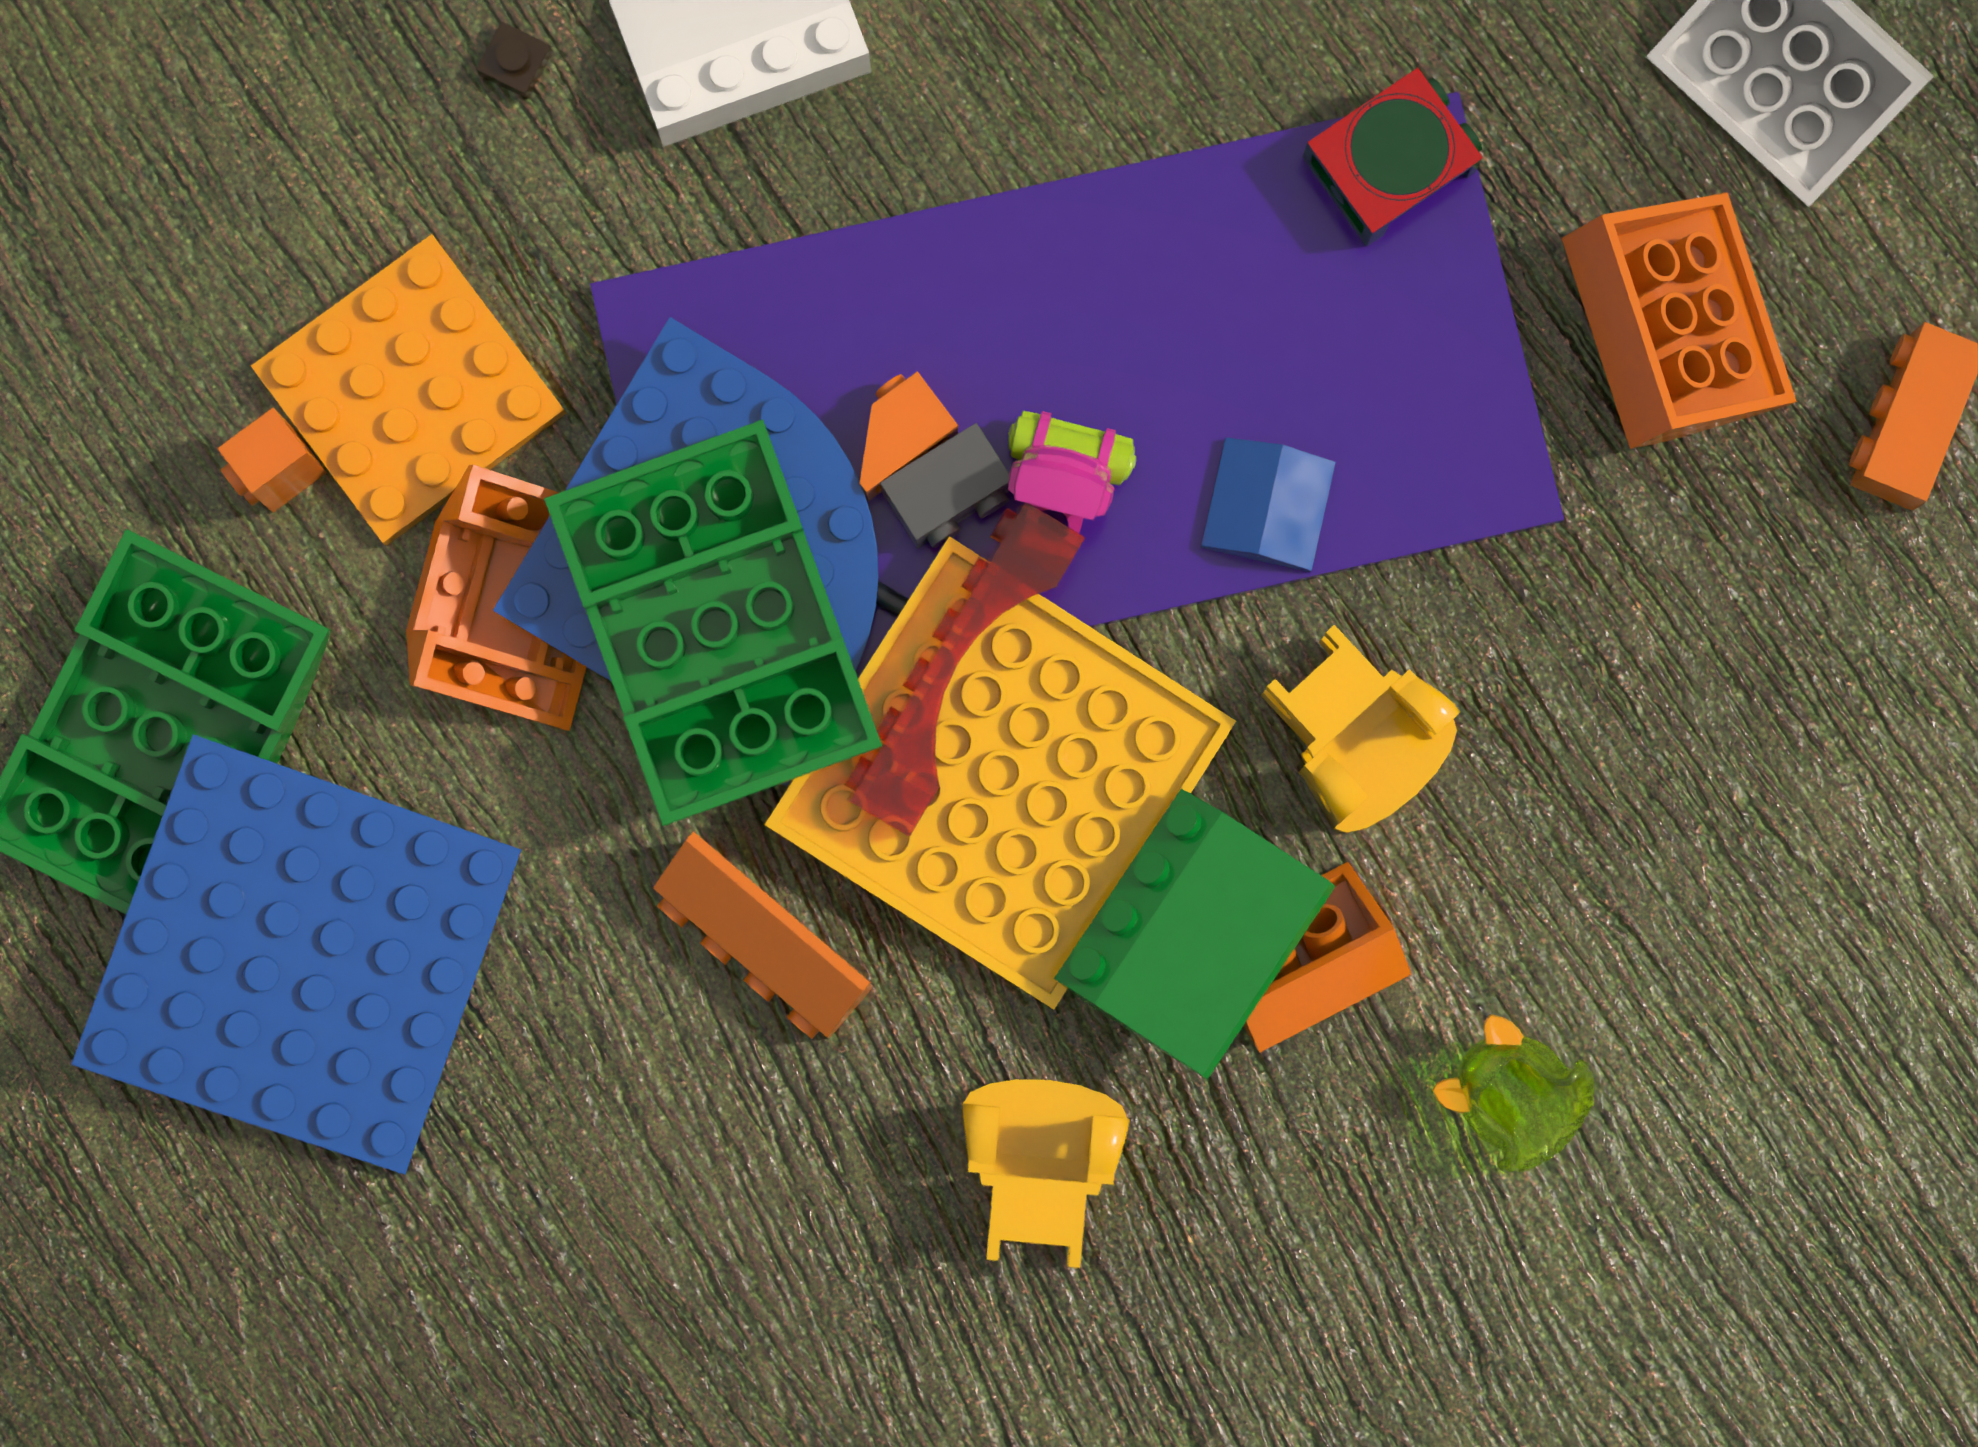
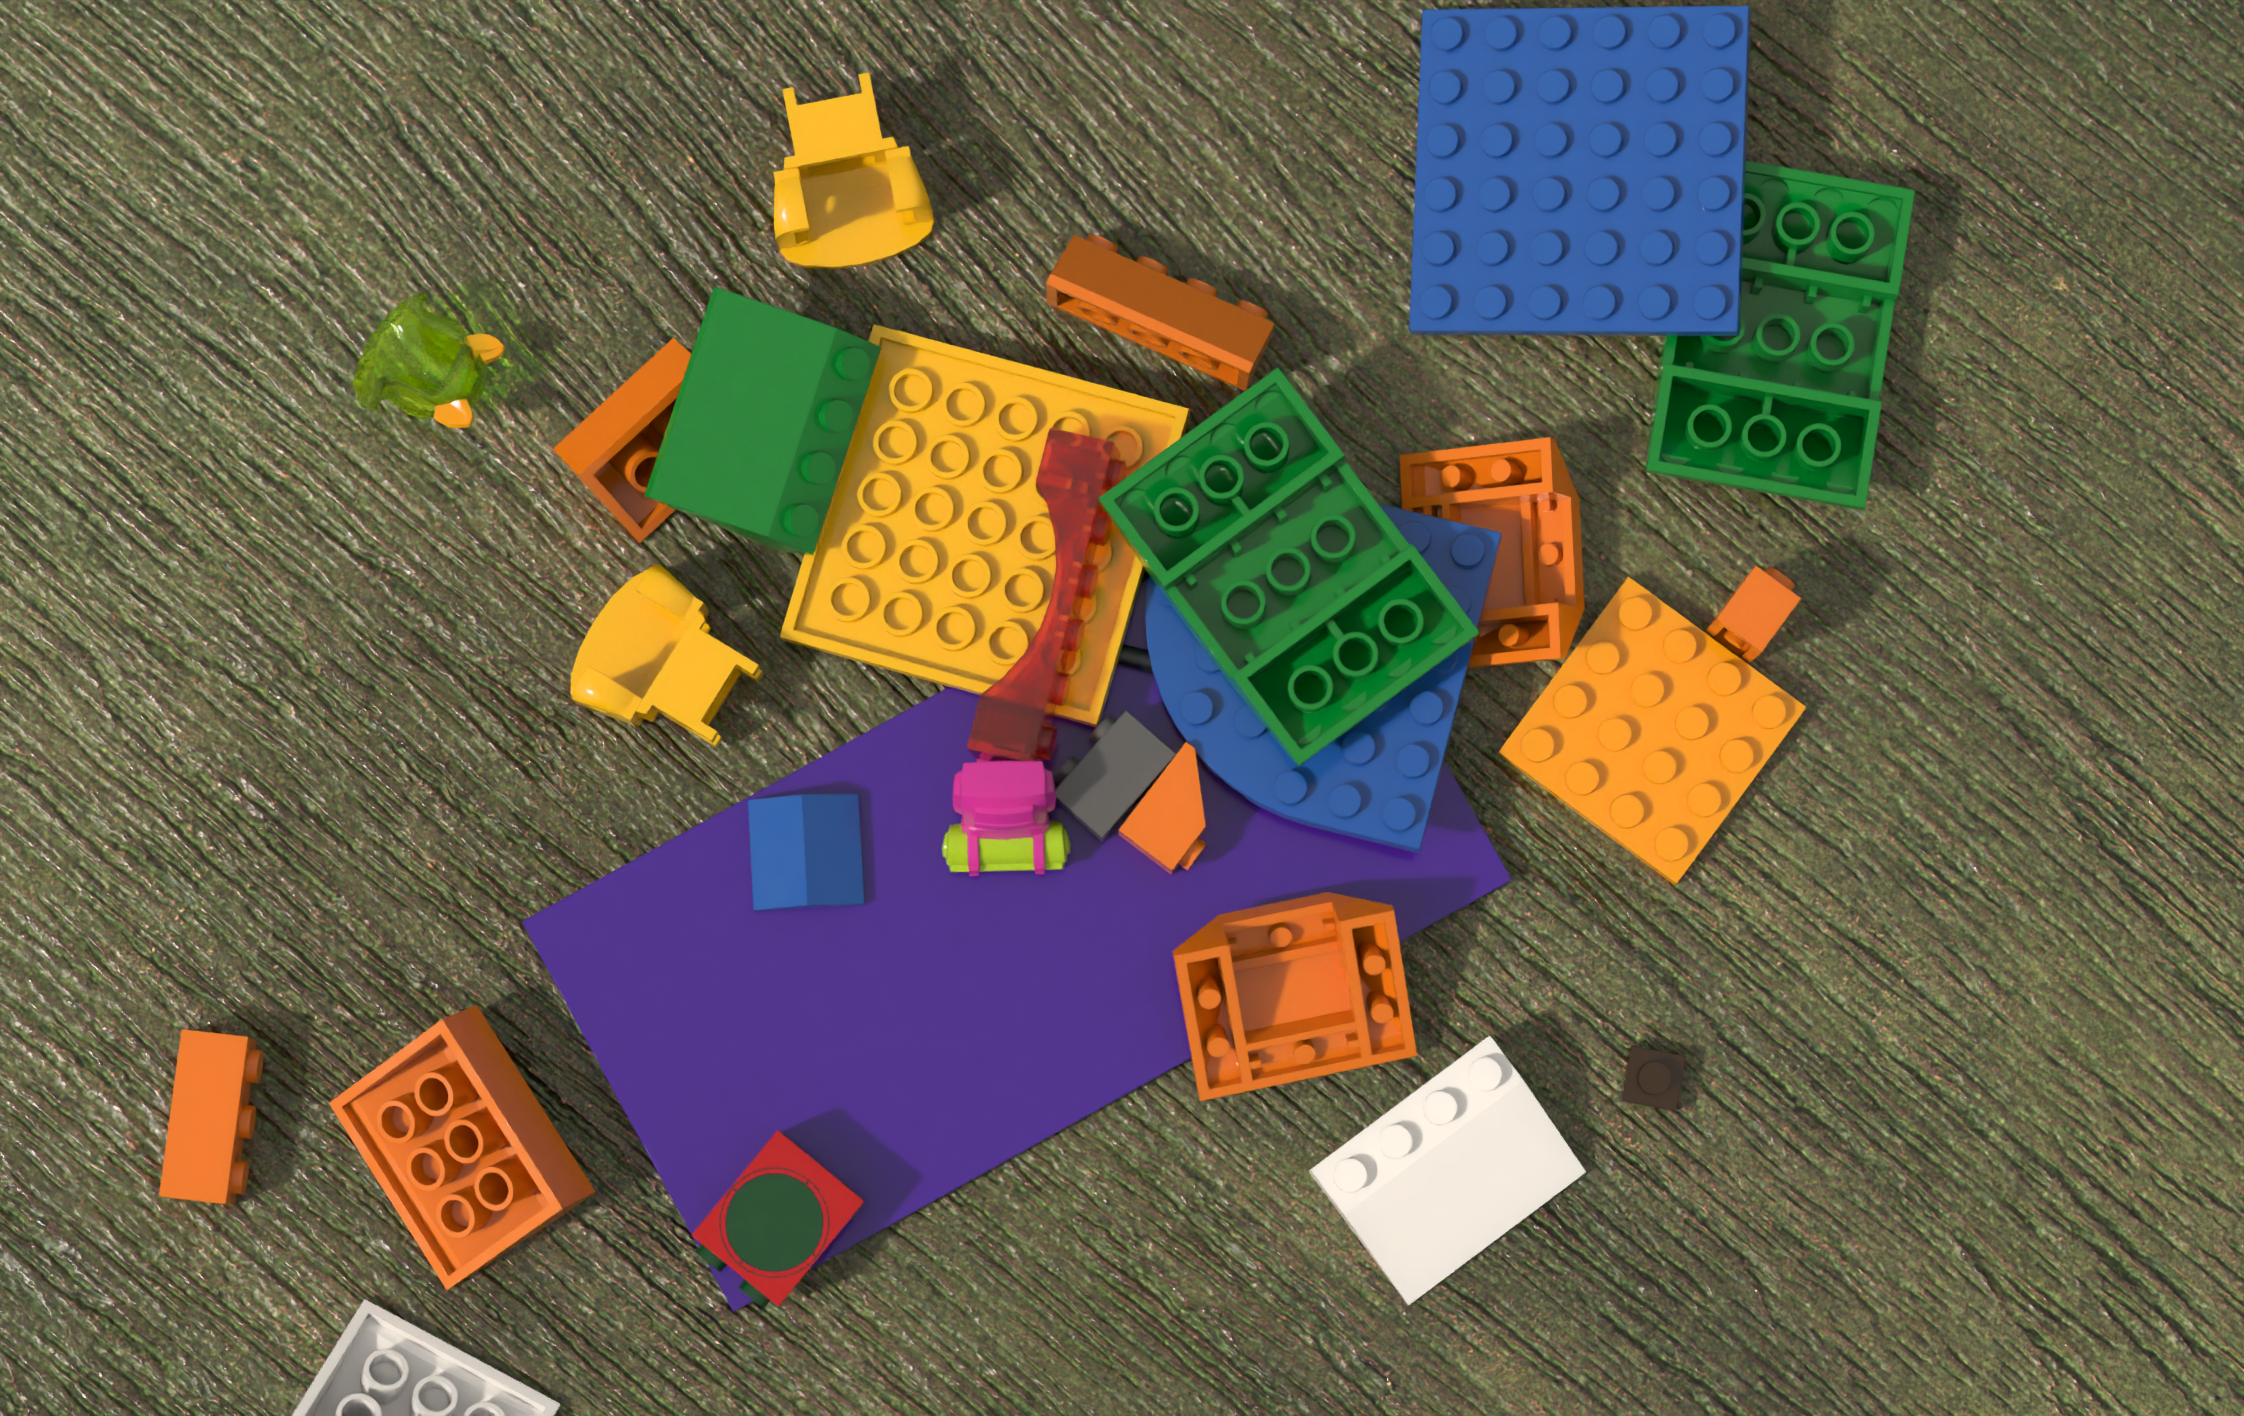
camera: 165 degrees right, 0 degrees up
none -> orange slope [1172,892,1417,1101]

